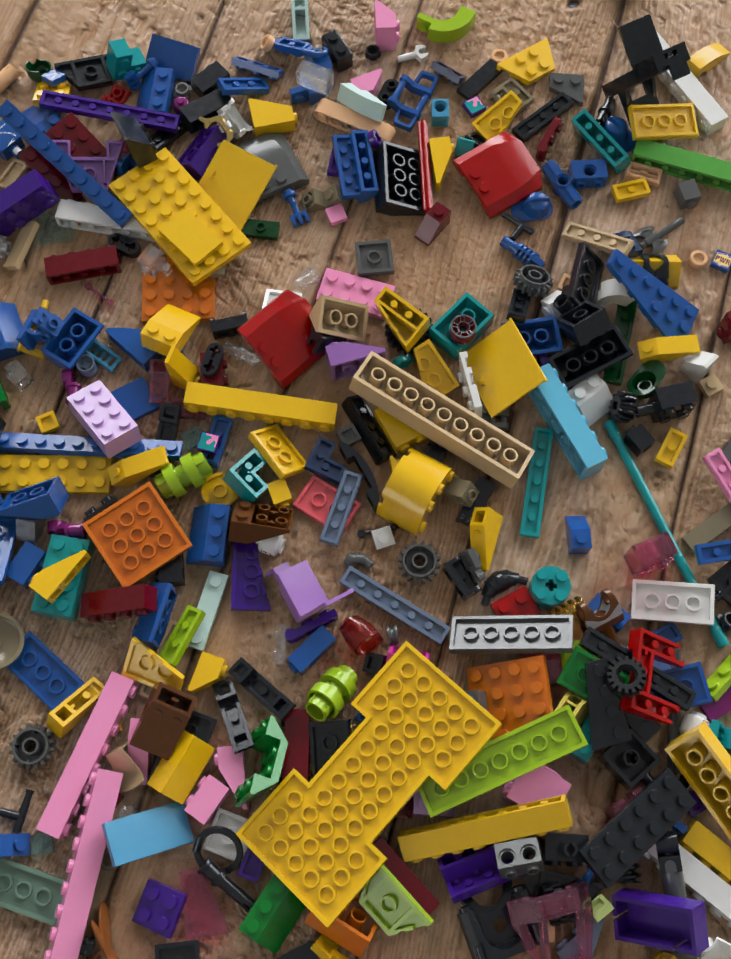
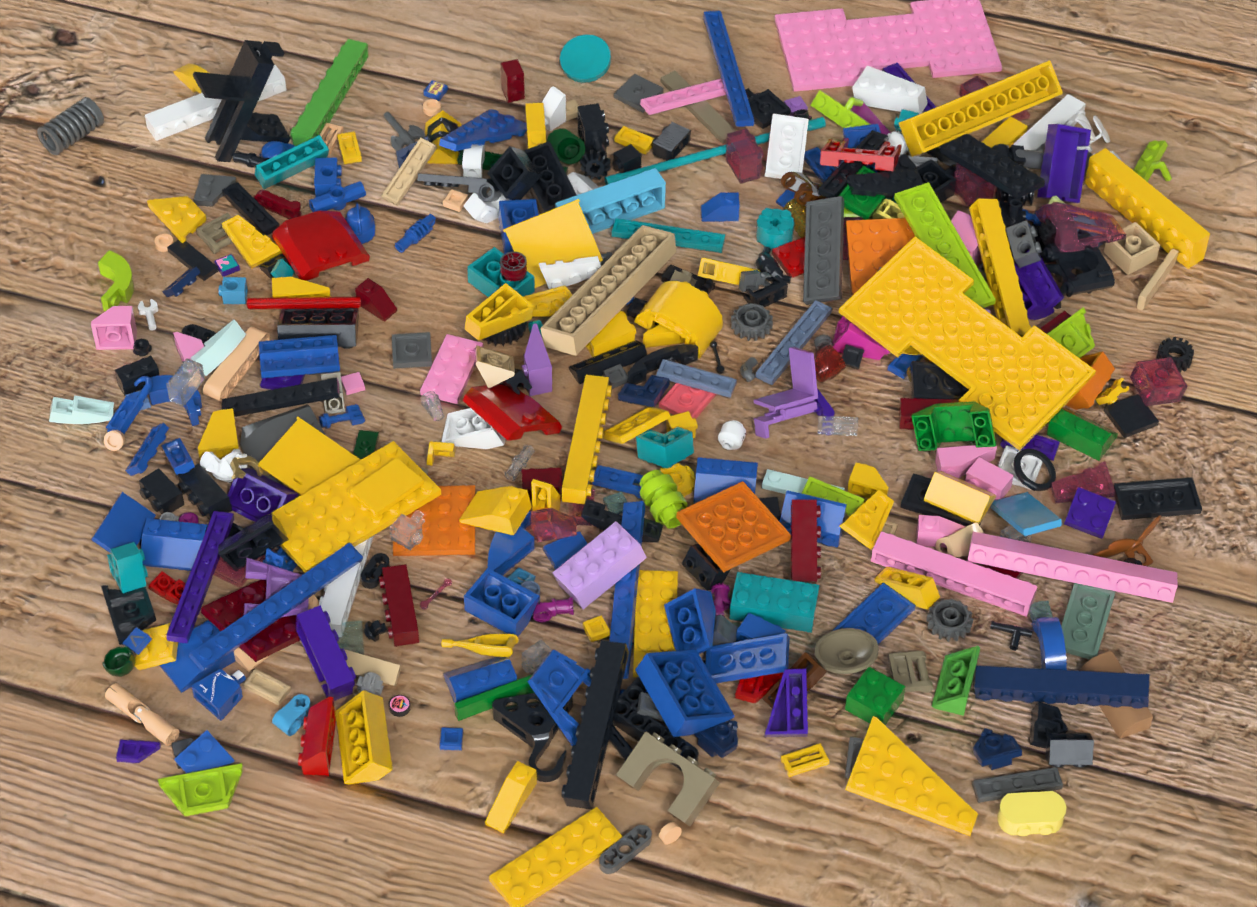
camera: 90 degrees left, 20 degrees down
blue tile [16,307,65,350] -> none
yellow slope [28,550,91,604] -> none
yellow slope [107,446,169,488] -> none
blue hinge [124,57,160,91] -> none
reddish brown slope [129,682,198,760] -> none
tile [196,431,221,455] -> none
black pin [197,857,256,913] -> none
black beam [200,343,225,378] -> none
black hinge [210,310,248,340] -> none
black slope [212,677,255,754] -> none
black slope [227,657,296,721] -> none
reddish brown slope [228,501,294,544] -> none
dark purple wing [231,542,271,612] -> none
blue brick [287,625,337,676] -> none
lime piece [305,665,358,722] -> none
dark purple tile [367,129,382,148] -> none
white plate [370,525,396,550] -> none
blue bar [387,71,438,132] -> none
black piece [502,211,535,241] -> none
black tile [506,288,531,324] -> none
dark grey gear [513,265,553,298] -> none
black tyre [607,656,647,698] -> none
yellow tile [627,103,699,141] -> none
dark grey brick [673,179,702,210] -> none
none -> black plate [222,378,340,417]
none -> black plate [364,620,387,641]
none -> yellow tile [427,441,456,466]
none -> black brick [652,122,691,161]

